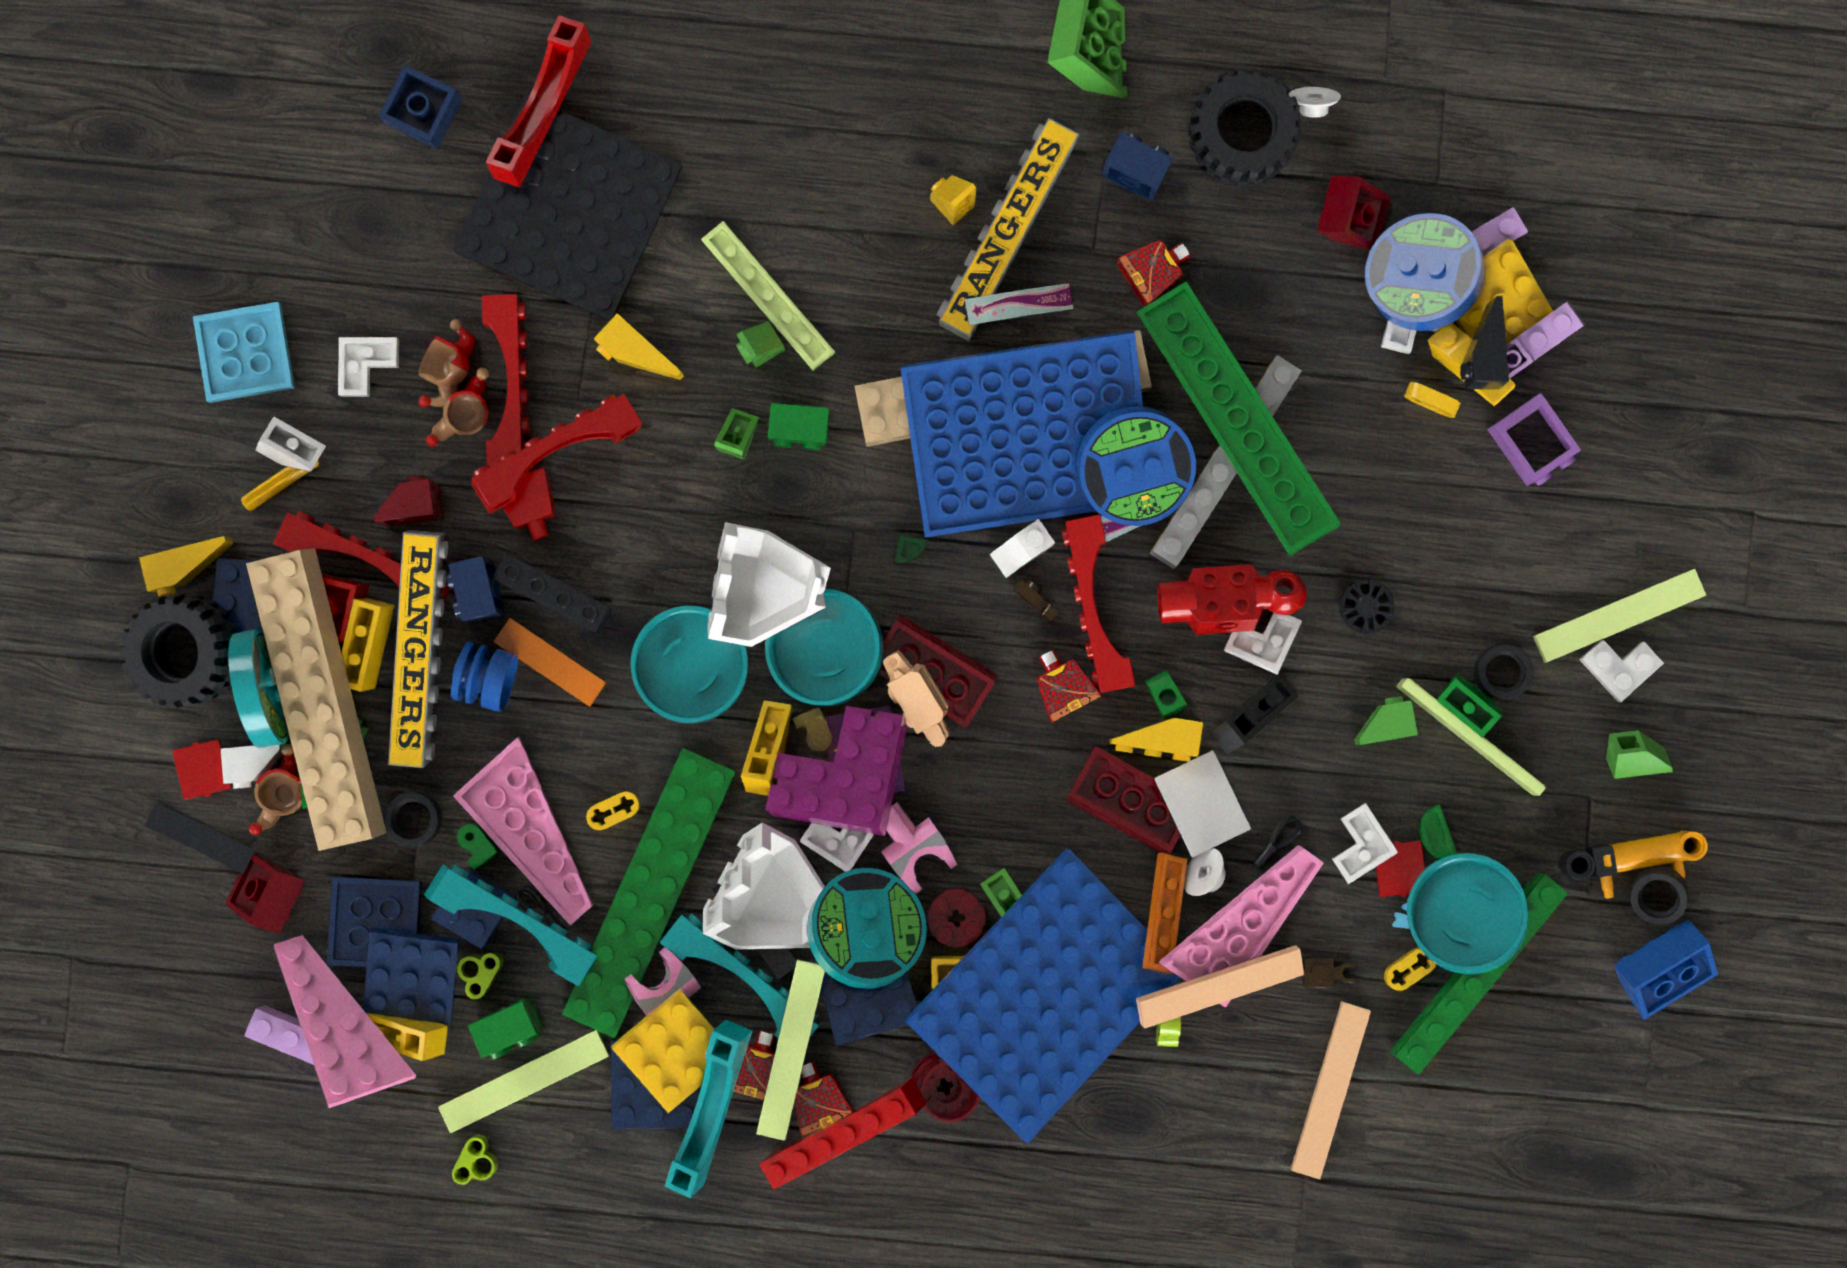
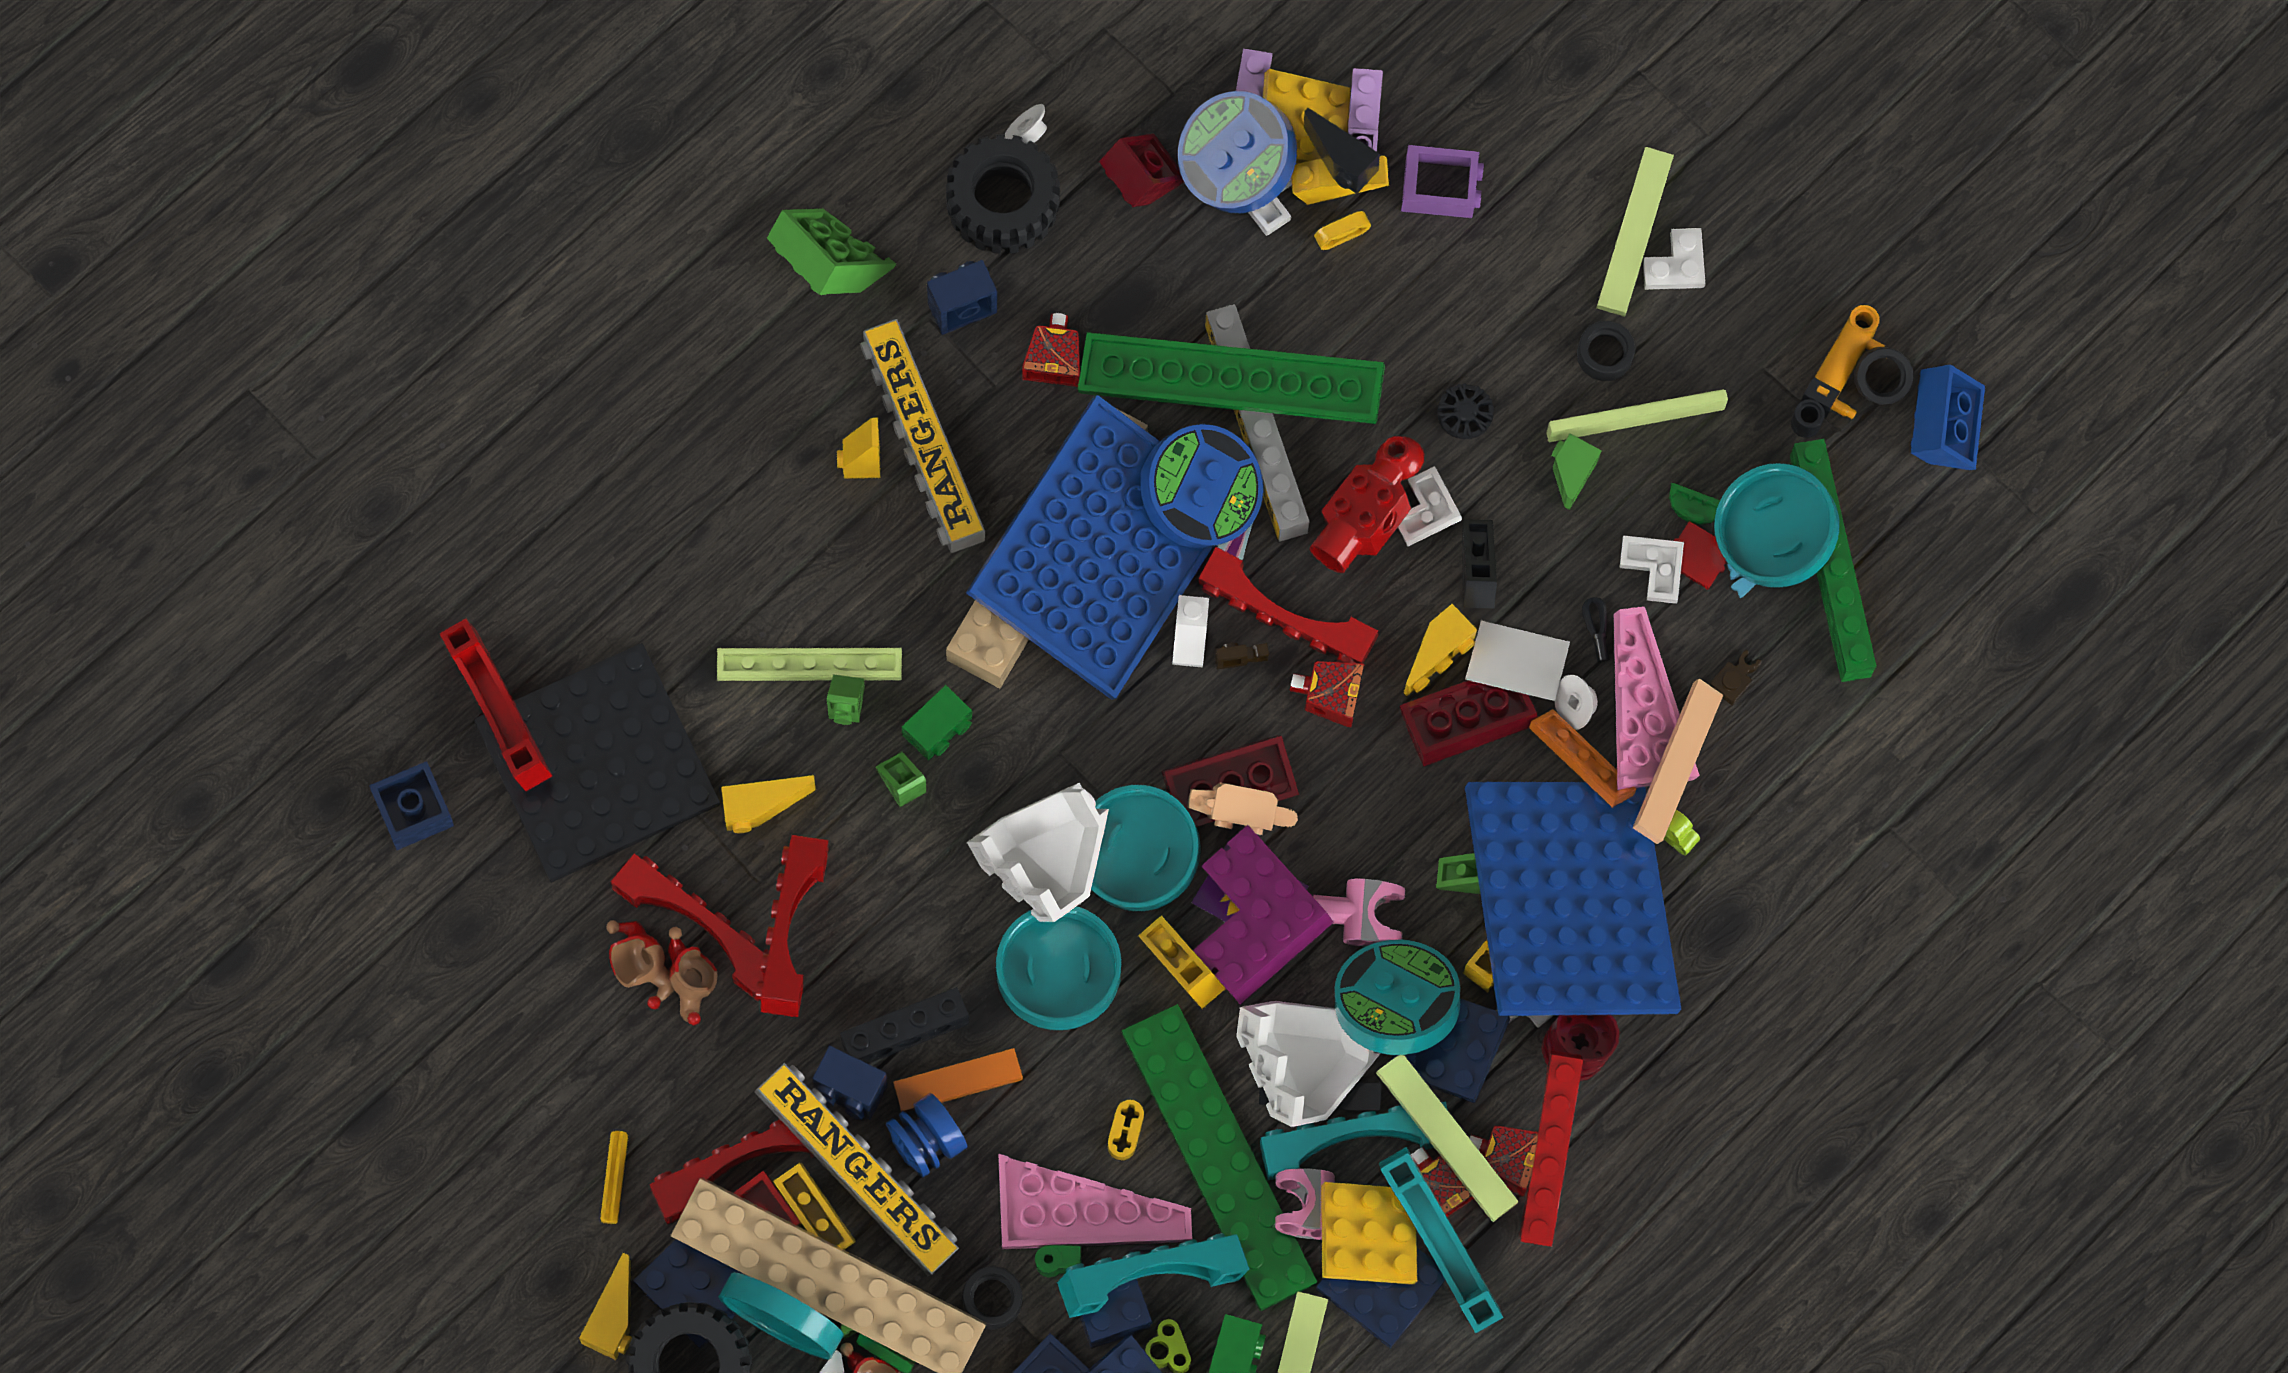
camera: 55 degrees left, 15 degrees down
medium azure plate [193,302,295,403] -> none
white slope [256,417,326,471] -> none
white plate [338,337,399,397] -> none
dark red slope [374,475,444,527] -> none
red torso [502,468,556,541] -> none
clear yellow leg [792,707,833,751] -> none
white plate [800,823,874,872] -> none
dark green tile [894,534,928,563] -> none
dark red plate [927,888,986,948] -> none
sticker [965,283,1073,325] -> none
green leg [1145,670,1187,721] -> none
light nougat tile [1291,1001,1371,1179] -> none
yellow beam [1384,947,1436,991] -> none
green brick [1437,673,1503,738] -> none
bright green slope [1606,730,1673,779] -> none

